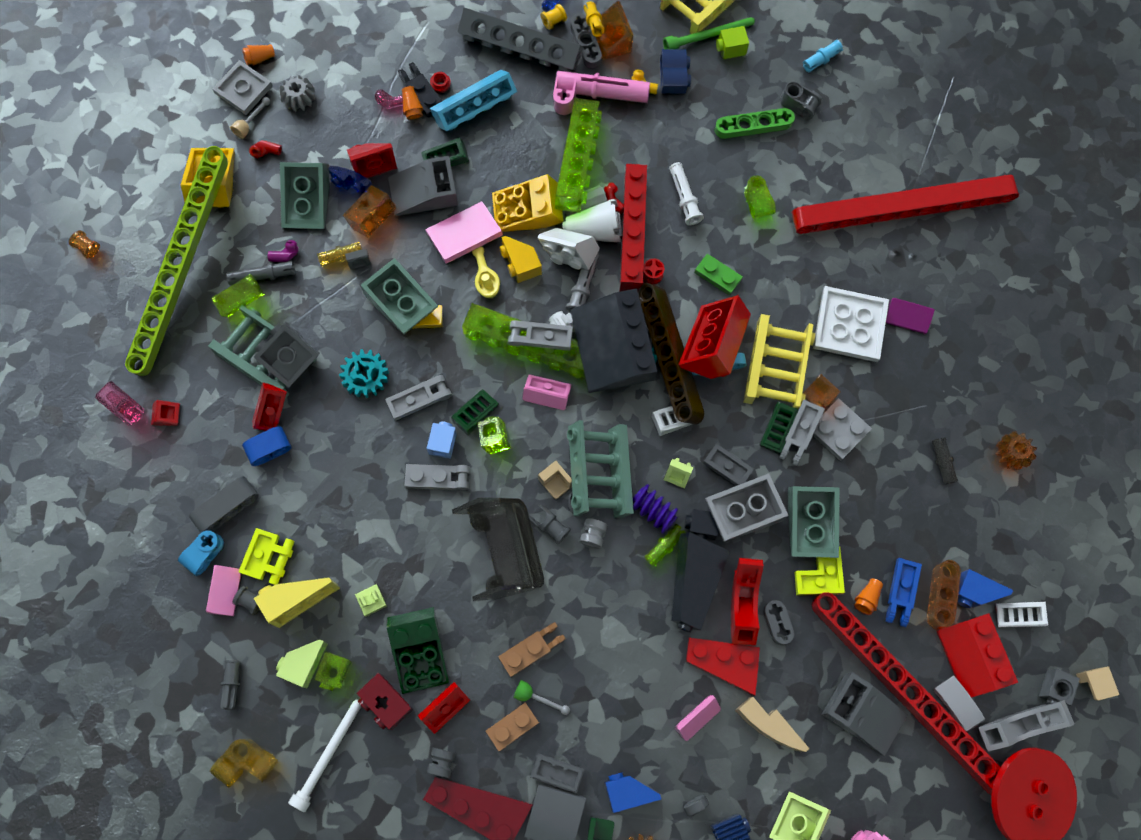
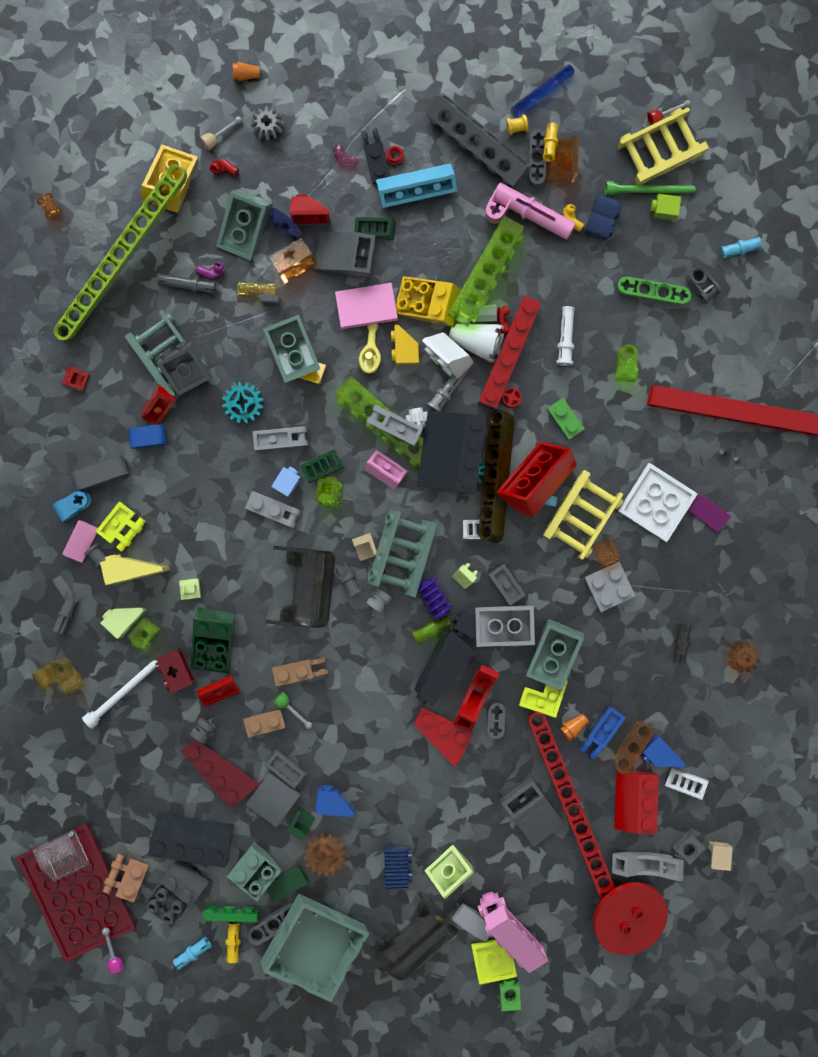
camera: 20 degrees right, 15 degrees up
clear pink brick [95,381,144,426] -> none
clear neon green hinge [211,274,265,317] -> none
light grey plate [212,60,273,115] -> none
orange cone [402,86,424,120] -> none
bright pink slope [675,695,721,741] -> none
tan slope [735,697,809,752] -> none
dark green slope [760,402,799,454] -> none
light grey hinge [780,400,825,466] -> none
light grey slope [934,676,985,732] -> none

